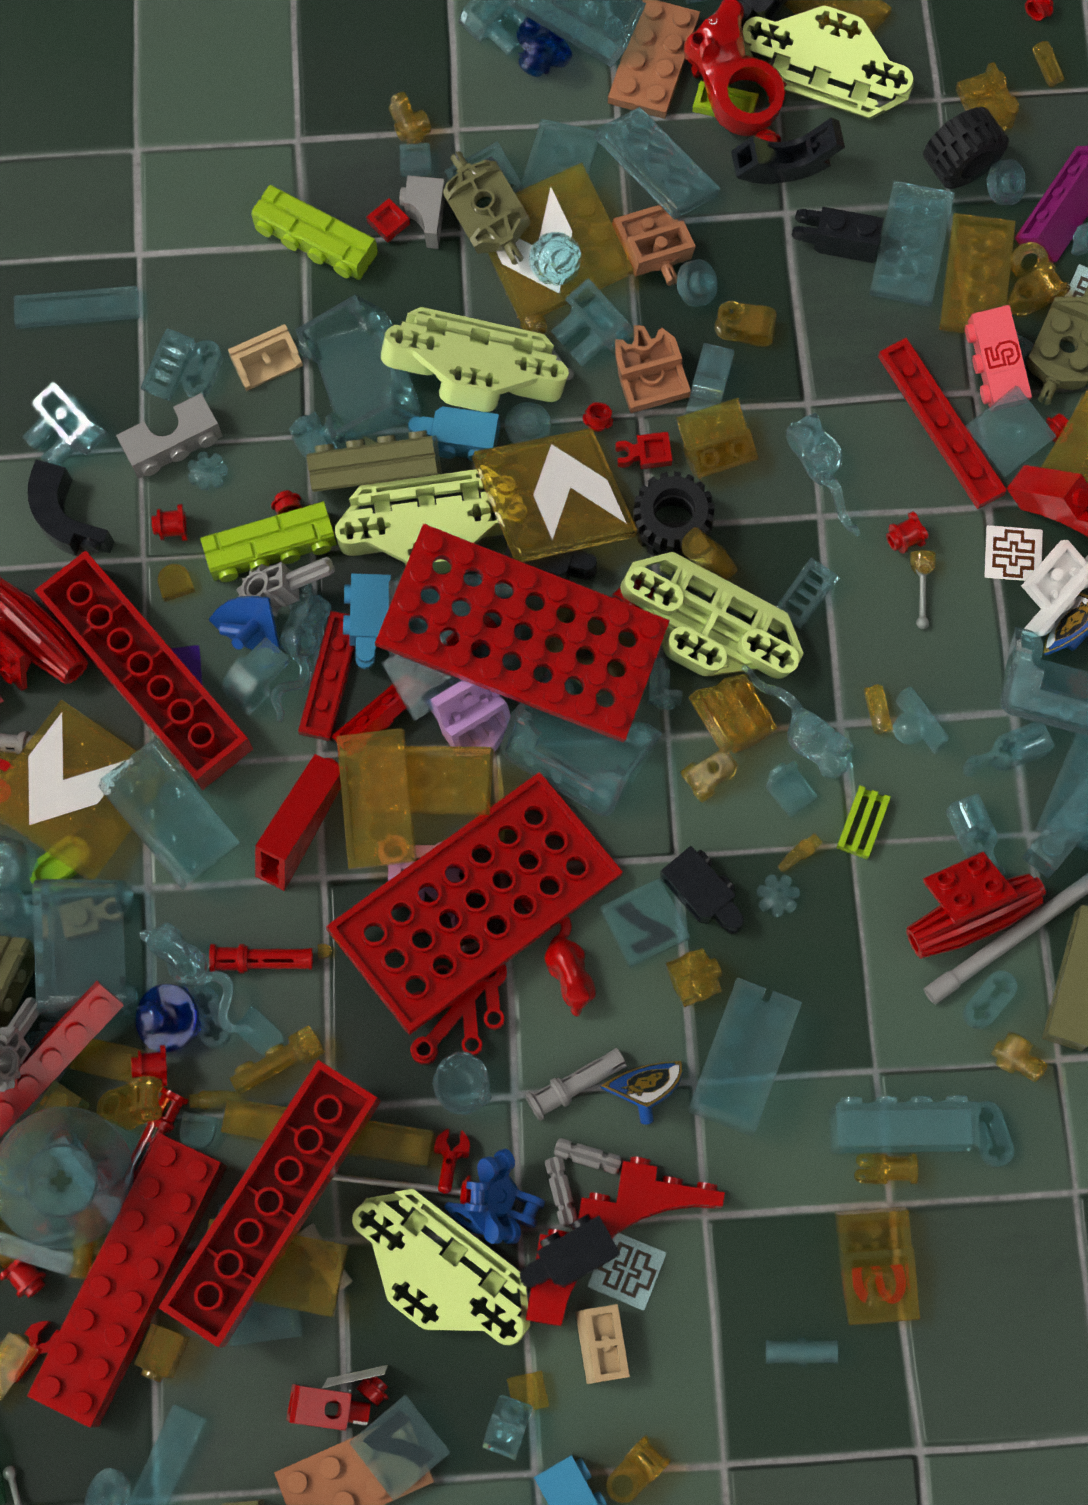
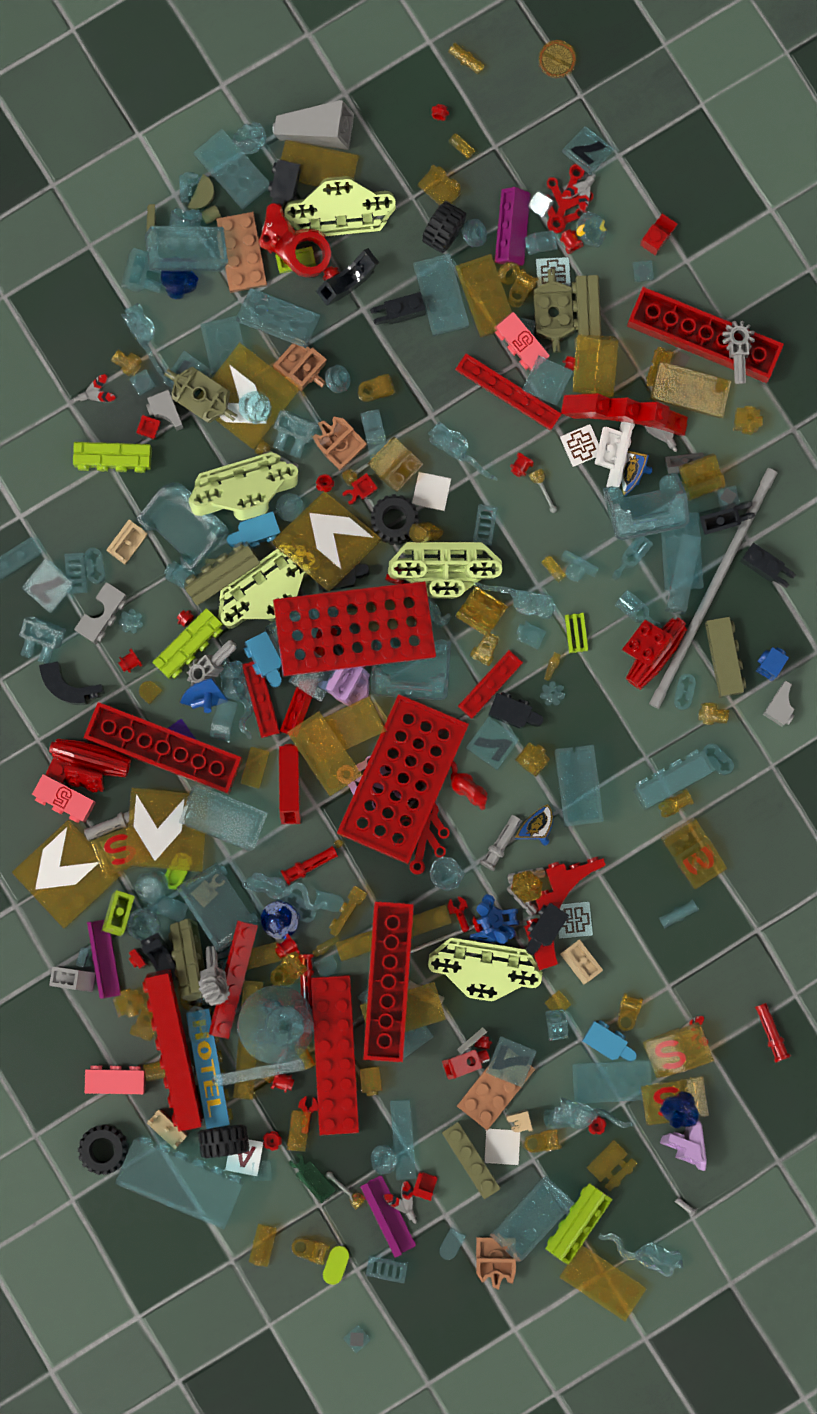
camera: 30 degrees left, 10 degrees up
none -> clear light blue tile [22,559,75,613]
none -> piece [74,374,115,402]
none -> clear light blue animal [121,303,165,380]
none -> clear yellow plate [240,747,270,789]
none -> clear yellow hinge [341,453,383,486]
none -> white sticker [412,472,451,511]
none -> red tile [458,650,523,719]
none -> clear yellow brick [511,870,543,903]

